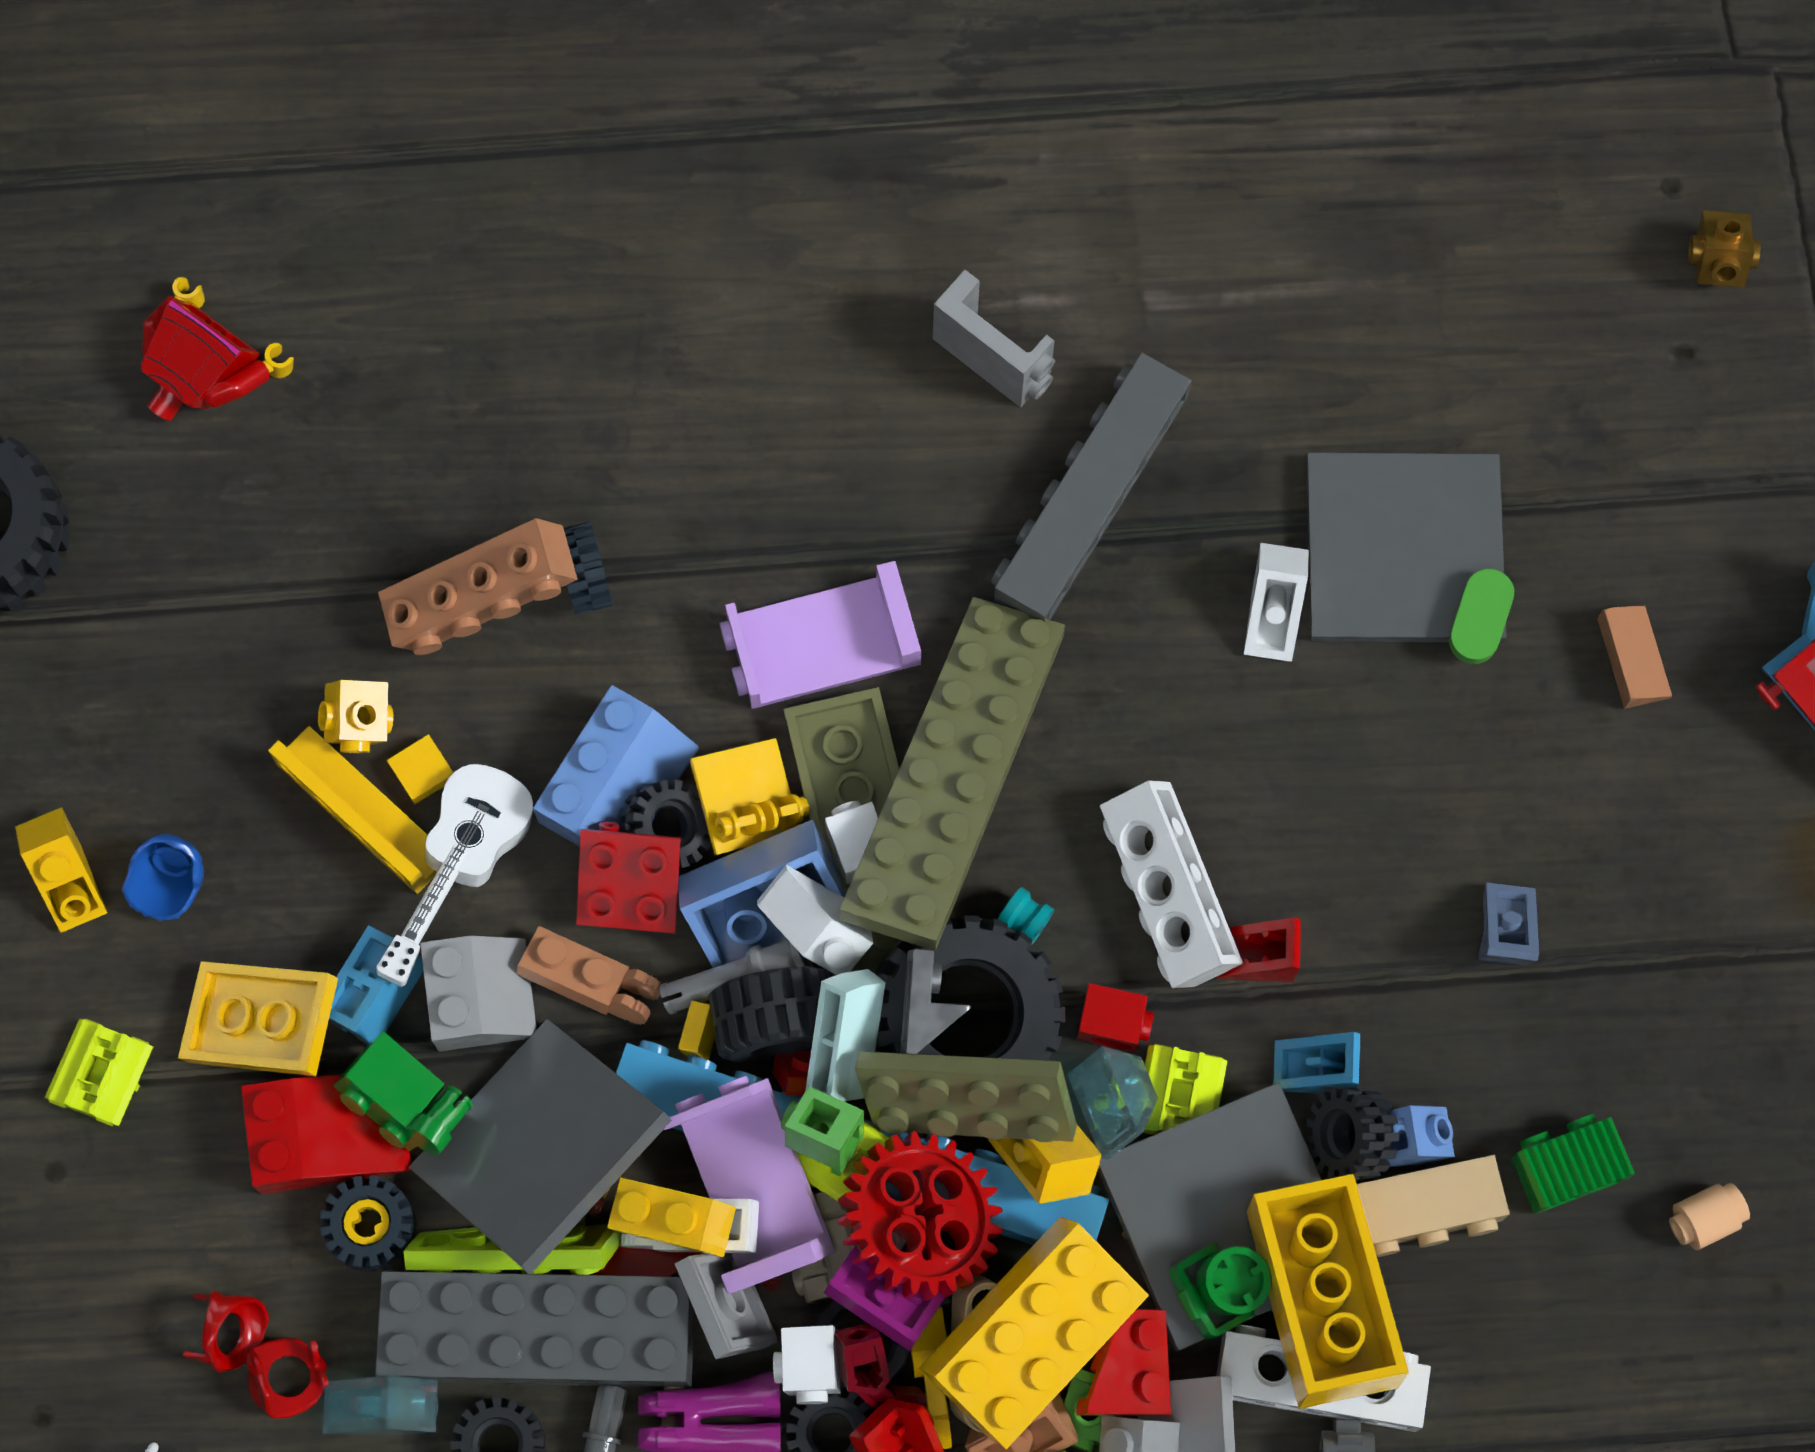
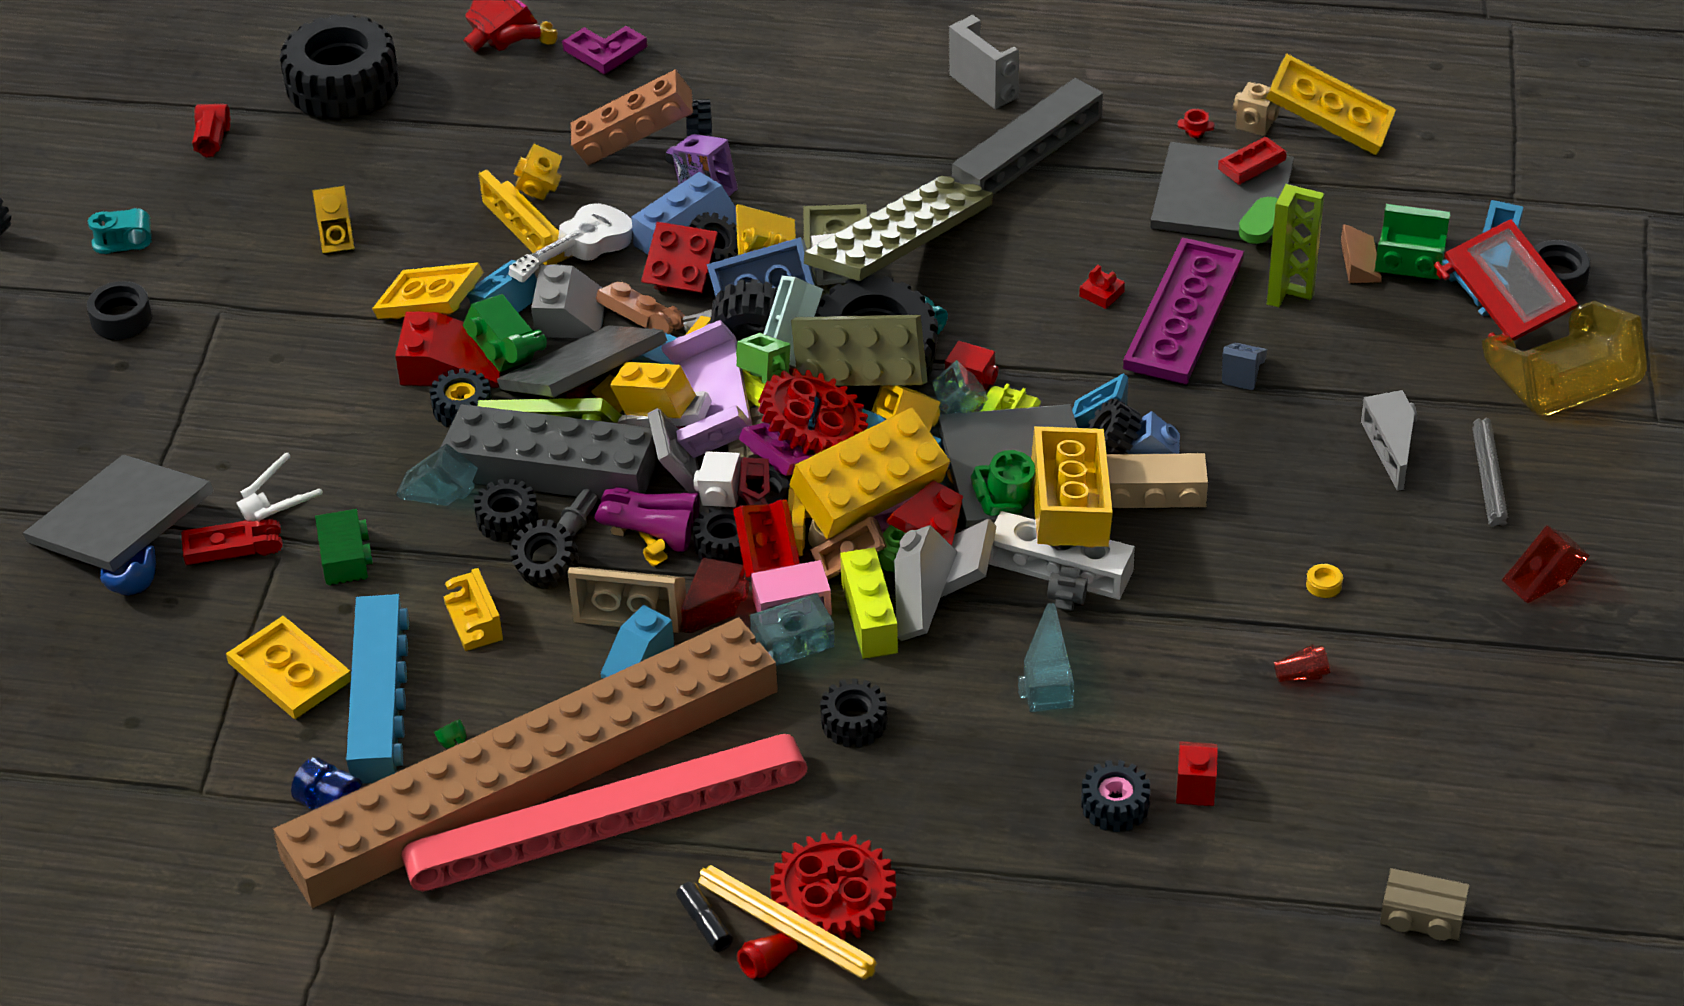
camera: 15 degrees right, 30 degrees down
neon yellow piece [45,1019,153,1127] -> none
blue hair [122,834,204,921] -> none
red piece [183,1290,269,1373] -> none
red piece [247,1338,329,1419] -> none
yellow tile [387,734,453,805] -> none
lavender panel [719,561,921,709] -> none
white slope [757,865,873,975] -> none
flat silver slope [900,949,971,1054] -> none
white brick [1100,781,1243,988] -> none
red slope [1216,917,1301,983] -> none
white slope [1244,543,1309,662] -> none
green brick [1511,1114,1635,1215] -> none
light nougat brick [1669,1183,1750,1250] -> none
pearl gold brick [1688,210,1761,288] -> none
none -> magenta plate [563,26,647,74]
none -> medium lavender torso [666,134,738,196]
none -> red tile [1079,265,1125,309]
none -> magenta plate [1123,237,1244,384]
none -> red plate [1177,109,1215,138]
none -> red plate [1218,136,1287,185]
none -> tan brick [1233,82,1280,136]
none -> yellow plate [1265,54,1396,155]
none -> lime fence [1267,184,1324,307]
none -> yellow tile [1306,564,1343,598]
none -> light grey slope [1361,390,1417,491]
none -> green panel [1375,204,1450,280]

